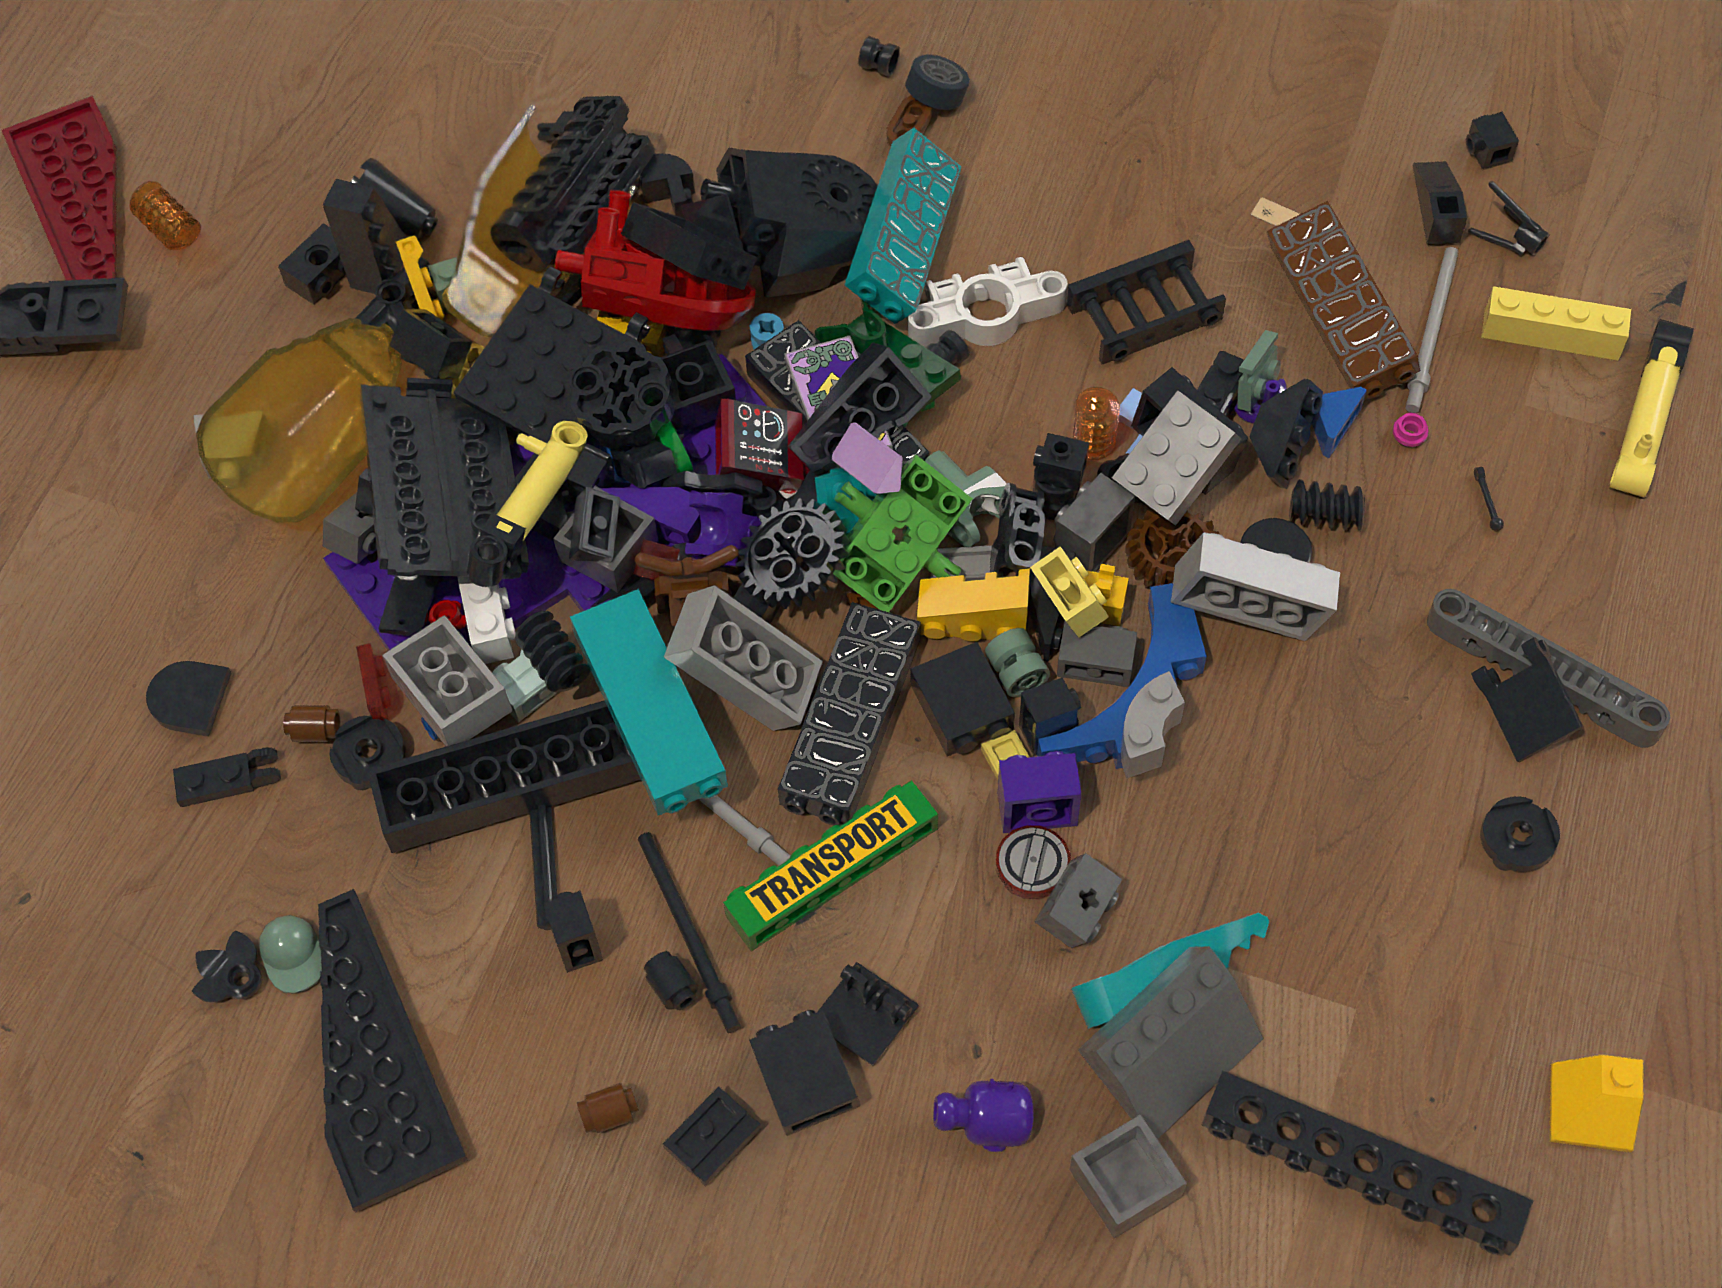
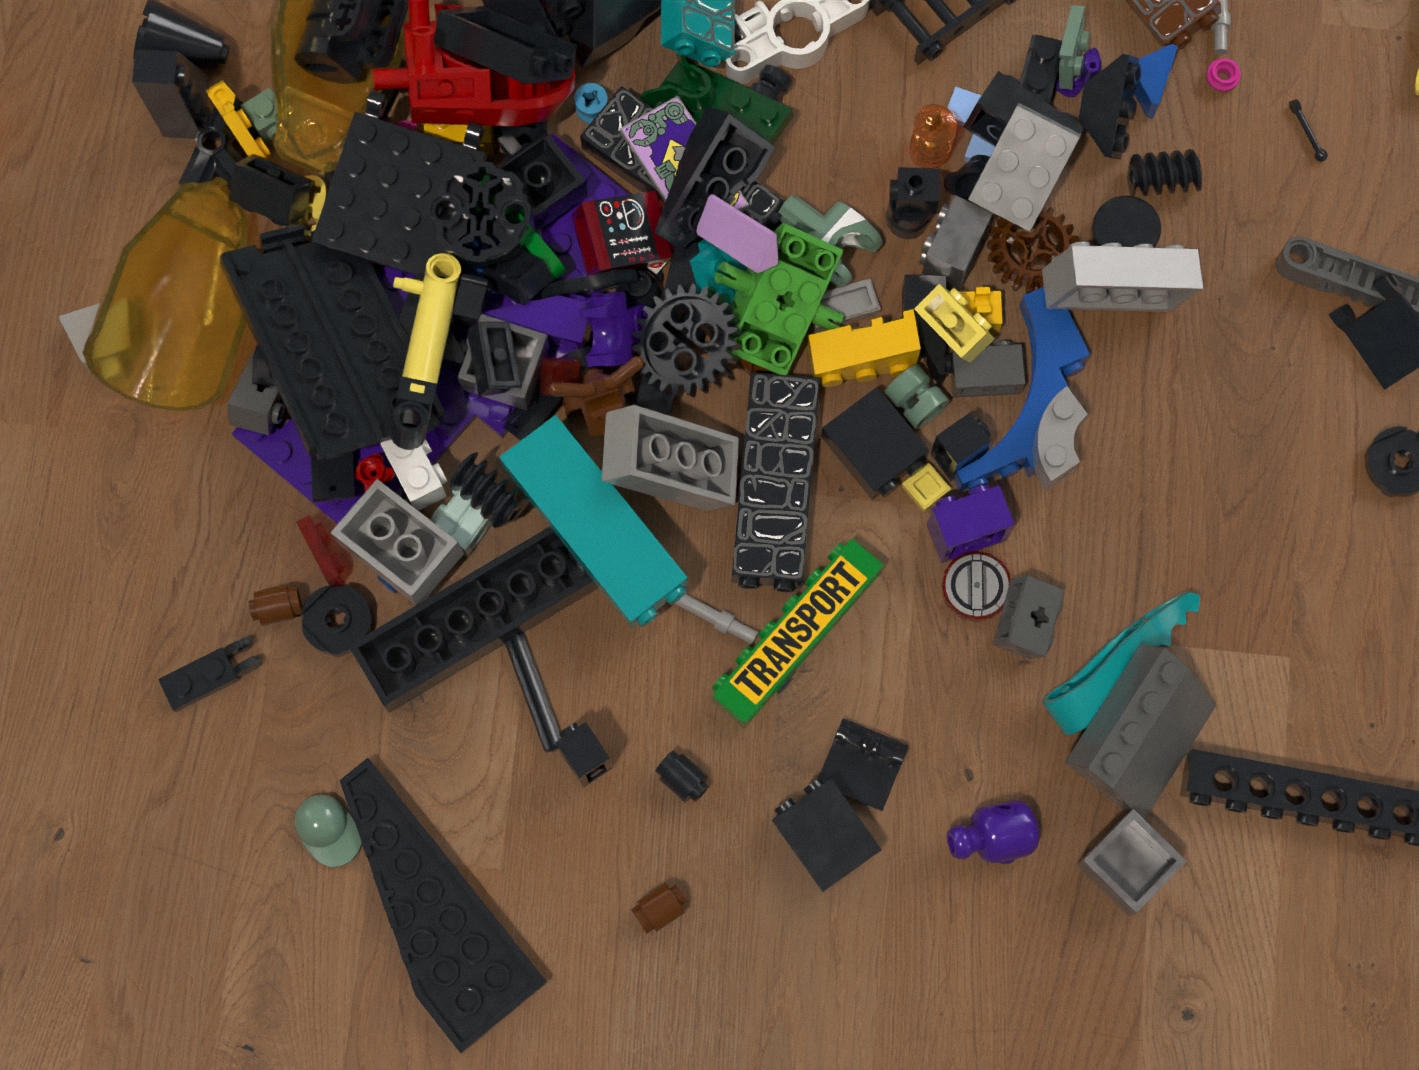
camera: 15 degrees left, 15 degrees up
black tile [146,661,231,737] -> none
black plate [192,931,262,1003] -> none
black brick [278,223,346,305] -> none
black bar [638,832,741,1033] -> none
black plate [663,1086,761,1187] -> none
black piece [990,482,1045,578] -> none

